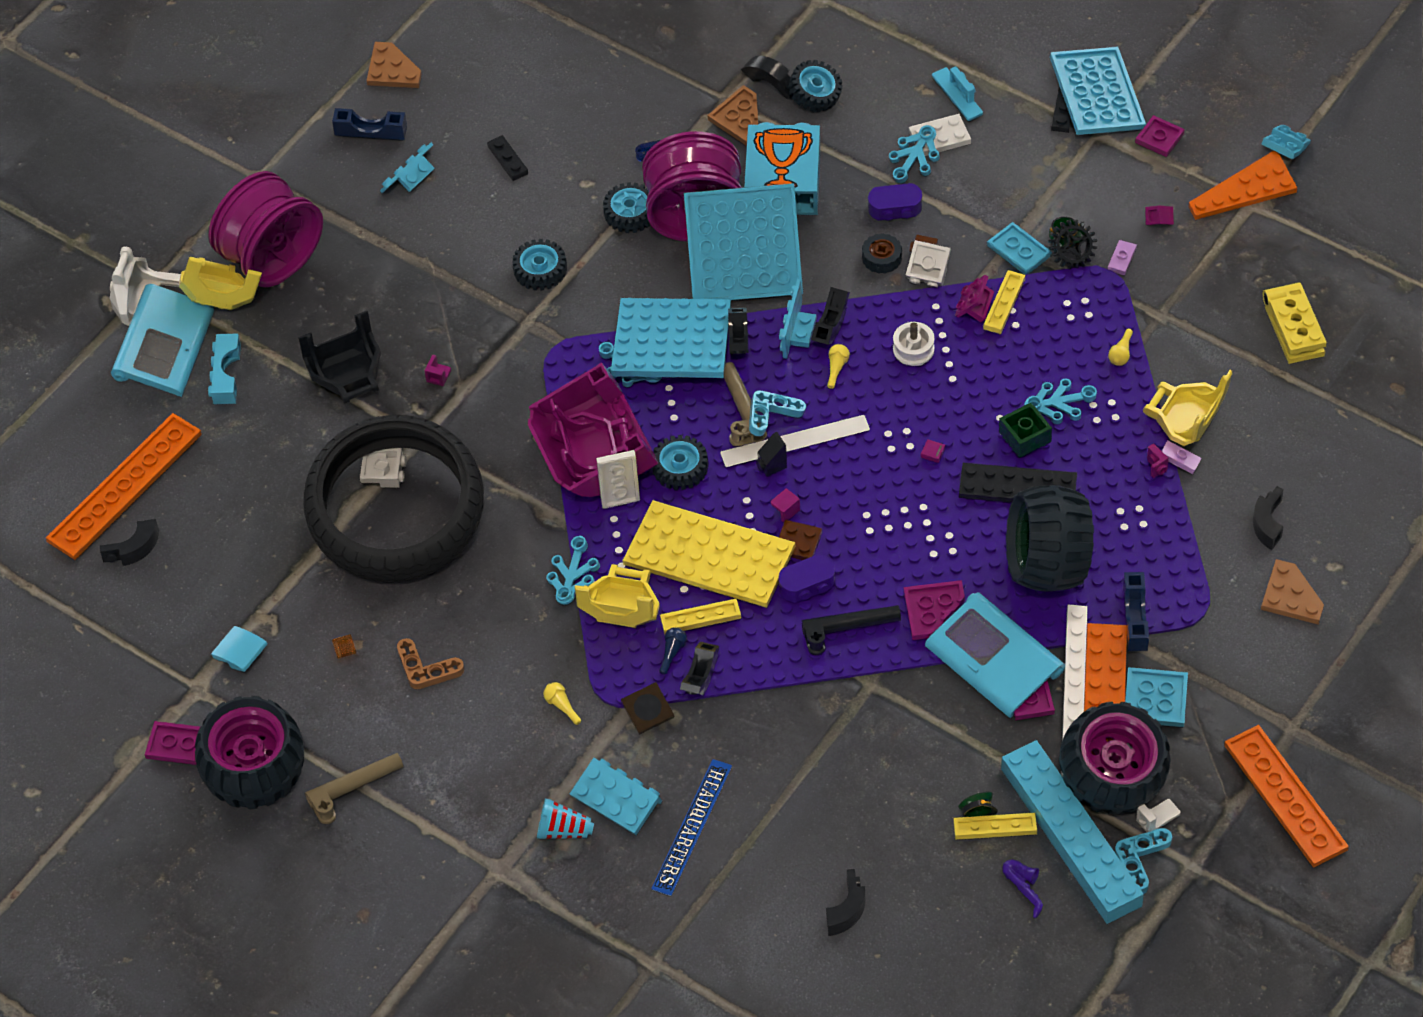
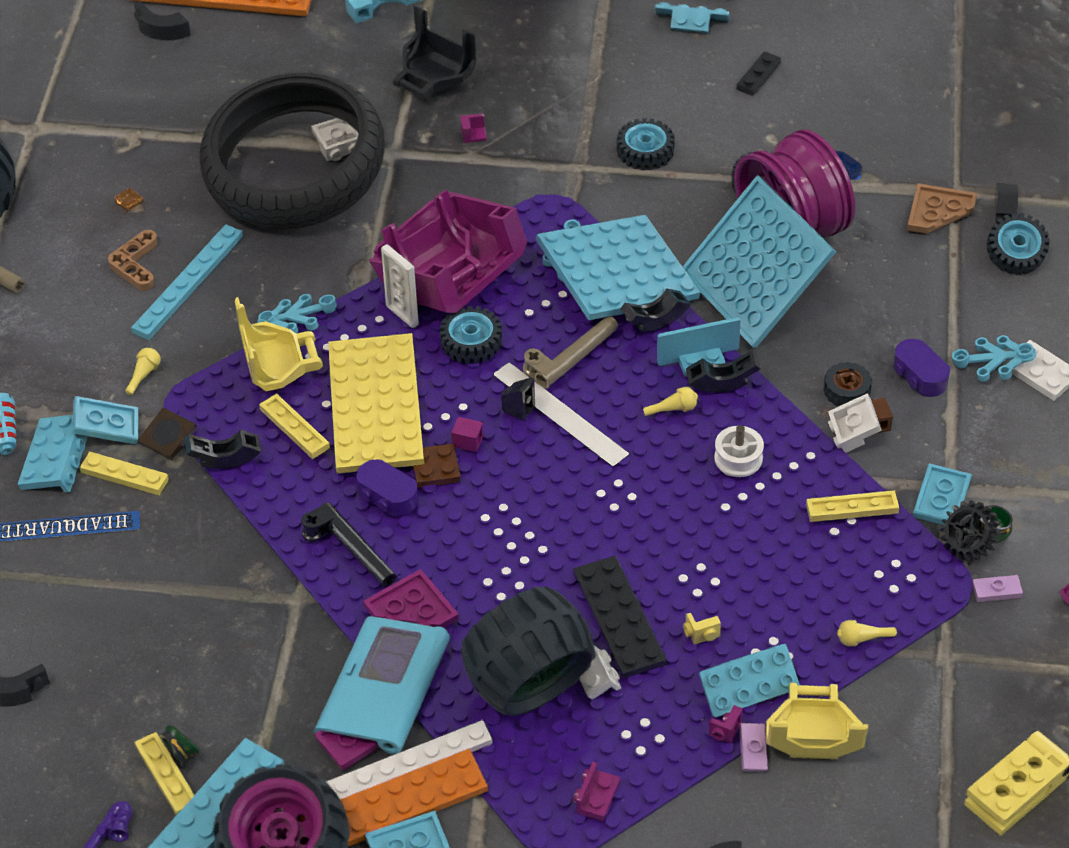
camera: 60 degrees right, 5 degrees down
medium azure slope [211,626,268,672] -> none
dark blue piece [659,627,687,675] -> none
medium azure brick [744,122,820,215] -> none
medium azure beam [749,391,806,436] -> none
magenta tile [921,439,945,463] -> none
magenta bracket [955,275,994,322] -> none
dark green brick [999,402,1052,458] -> none
medium azure plant [1024,378,1097,424] -> none
dark blue arch [1123,572,1149,651] -> none
none -> medium azure tile [72,396,138,445]
none -> light yellow plate [80,452,169,496]
none -> medium azure plate [131,224,243,340]
none -> magenta bracket [573,762,620,821]
none -> light yellow bracket [683,613,721,644]
none -> medium azure bracket [699,644,800,717]

